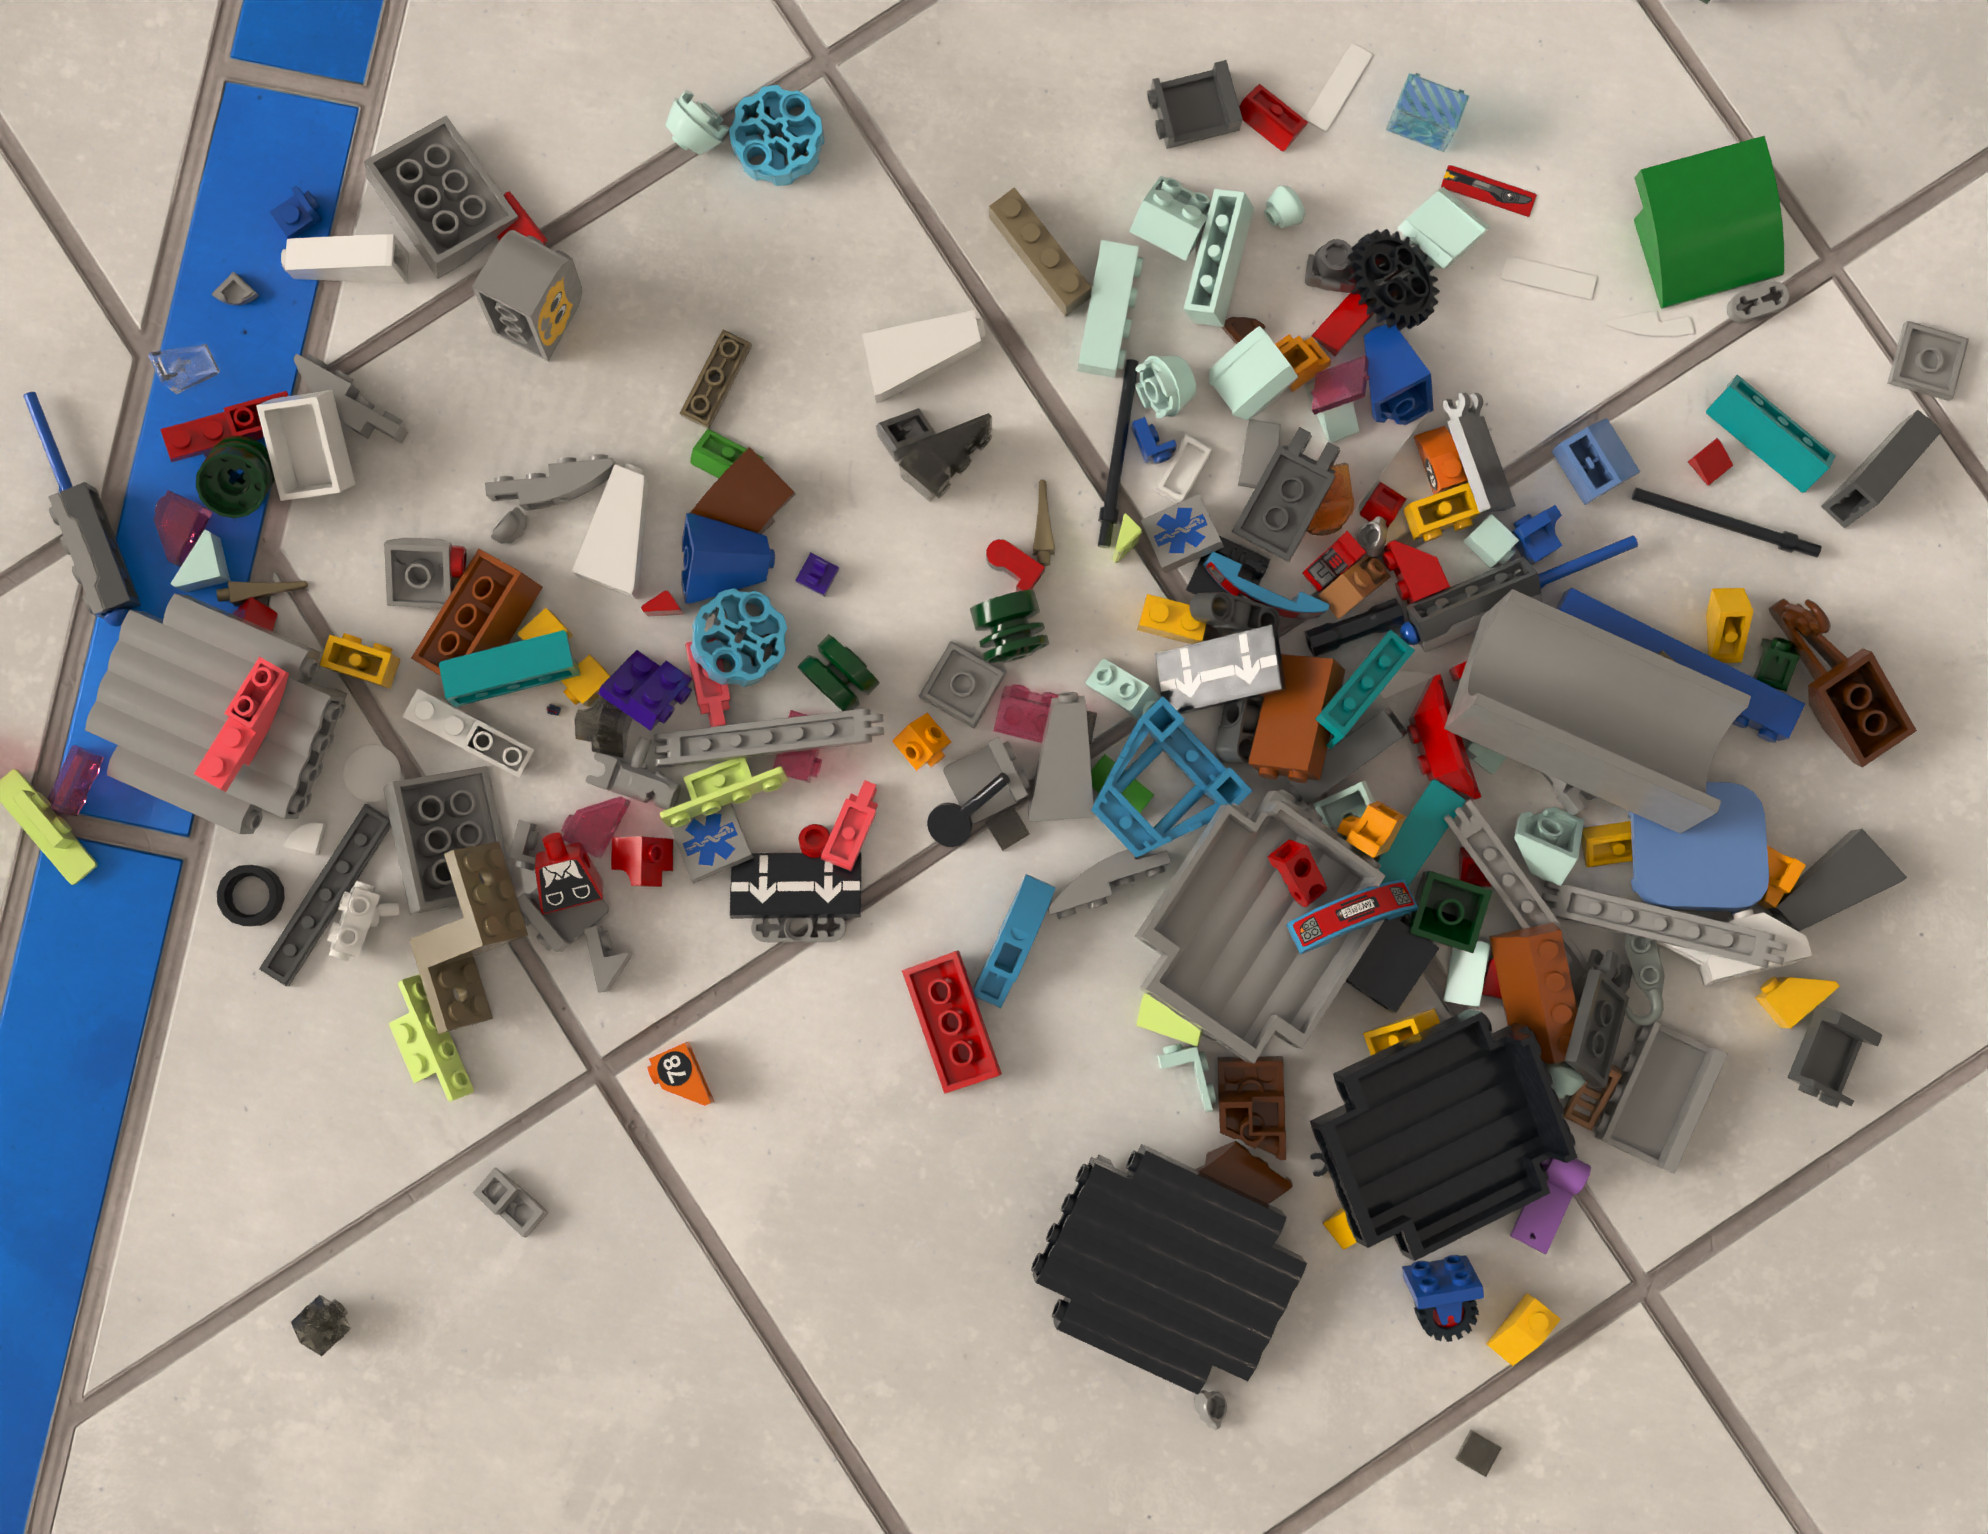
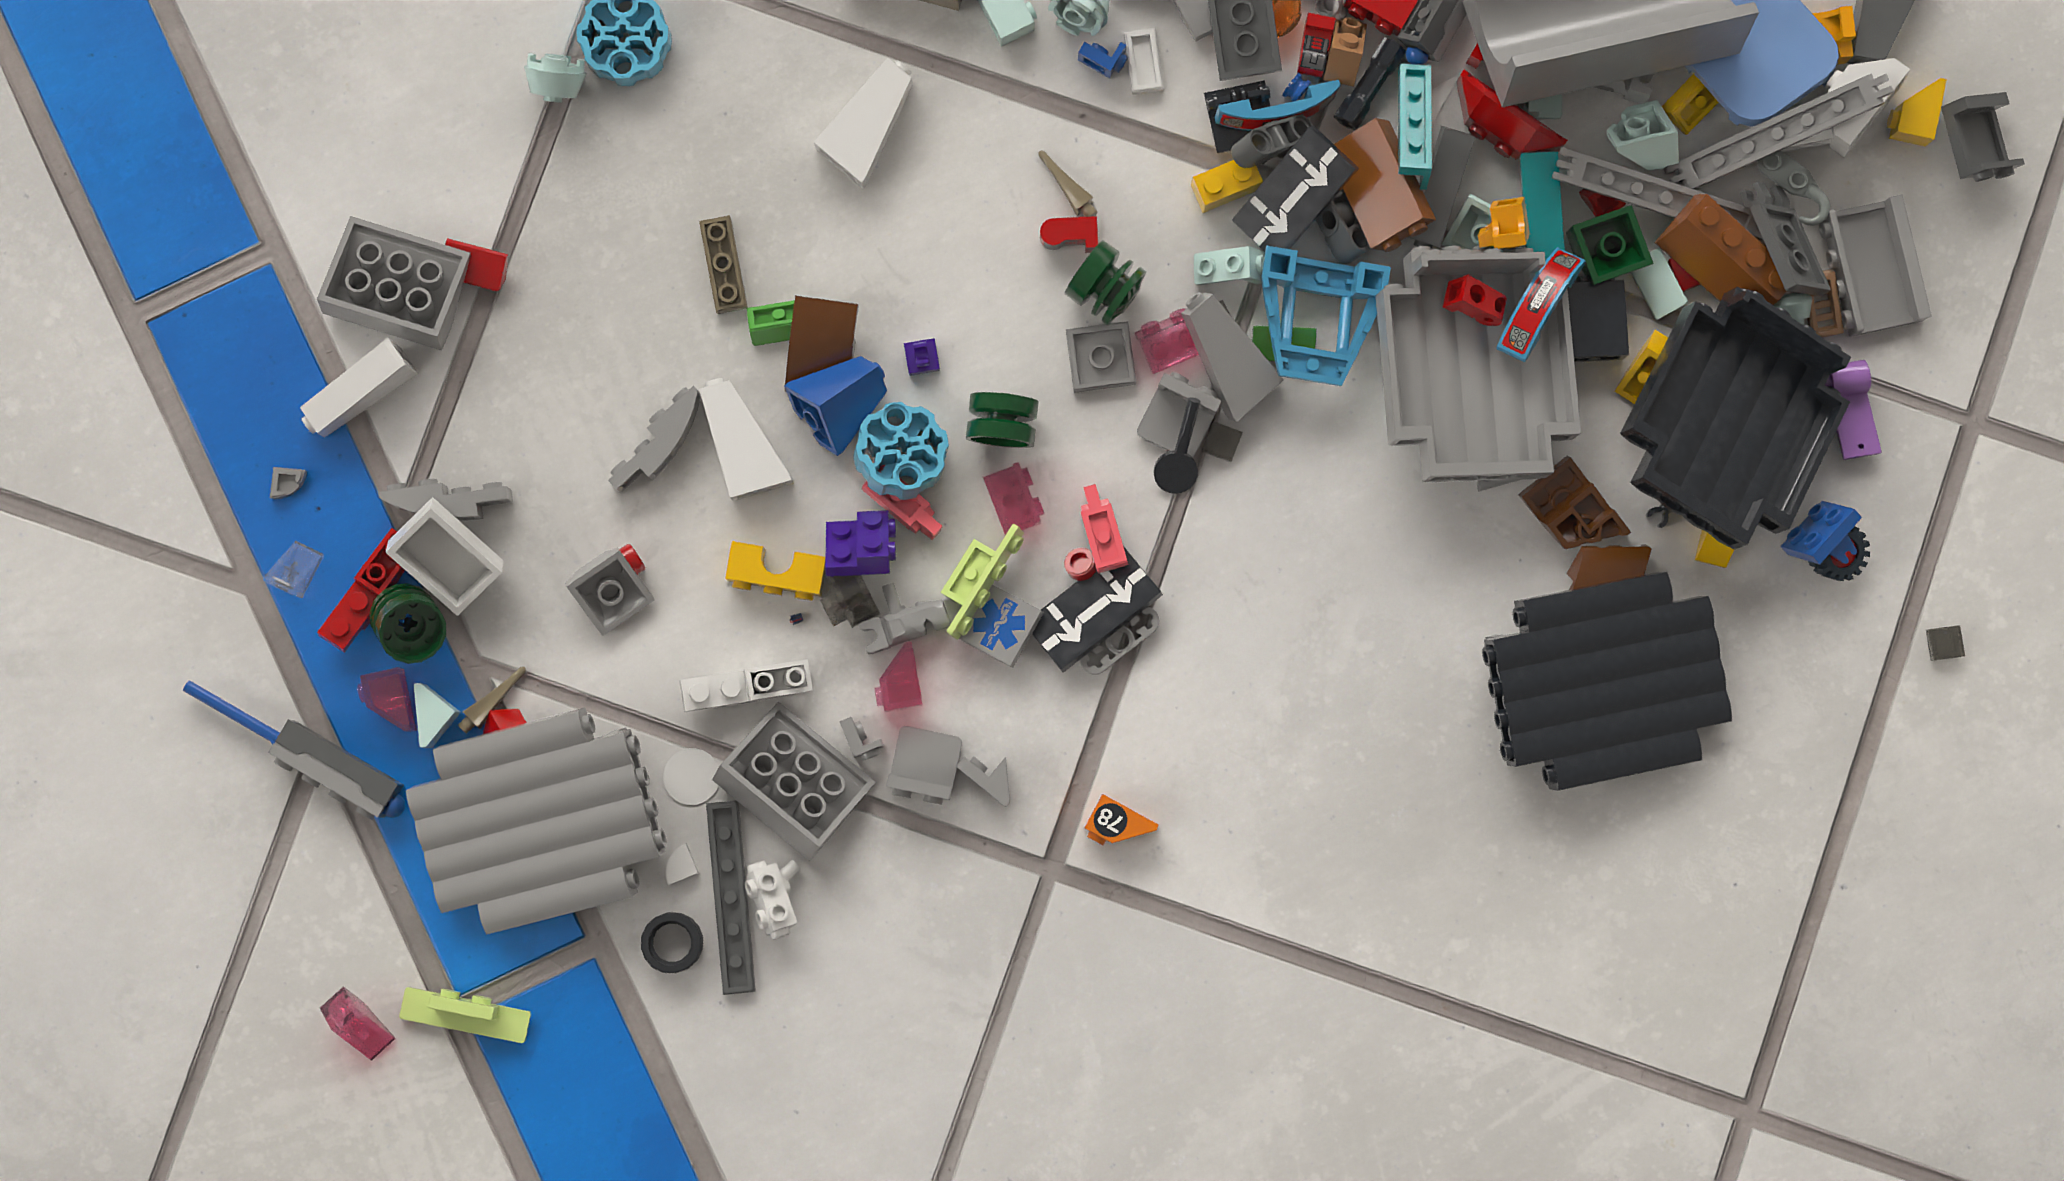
camera: 40 degrees left, 0 degrees up
clear pink bracket [48,745,104,816] -> none
coral slope [194,657,289,792] -> none
blue bracket [270,185,322,239] -> none
yellow brick [320,633,401,689] -> none
yellowish green bracket [388,974,474,1102] -> none
dark tan bracket [409,842,528,1034] -> none
dark orange slope [411,549,543,676] -> none
teal panel [439,630,580,707] -> none
light grey brick [472,230,582,362] -> none
light grey slope [473,1168,548,1238] -> none
light grey piece [491,507,526,544] -> none
torso [535,832,604,915] -> none
red brick [611,836,674,887] -> none
red slope [641,590,684,617] -> none
light grey hinge [654,709,884,767] -> none
flat silver slope [876,408,936,462] -> none
light orange brick [892,712,951,771] -> none
clear smoke slope [899,413,993,502] -> none
red slope [902,950,1002,1094] -> none
dark azure slope [973,874,1055,1008] -> none
light grey slope [1048,849,1171,919] -> none
black bar [1098,359,1139,548] -> none
yellowish green slope [1112,513,1142,563] -> none
yellowish green slope [1136,993,1203,1047] -> none
light grey tile [1141,494,1224,574] -> none
light aqua bracket [1157,1043,1217,1113] -> none
light grey piece [1194,1390,1227,1430] -> none
yellow slope [1486,1293,1561,1366] -> none
none -> blue bush [1282,73,1311,102]

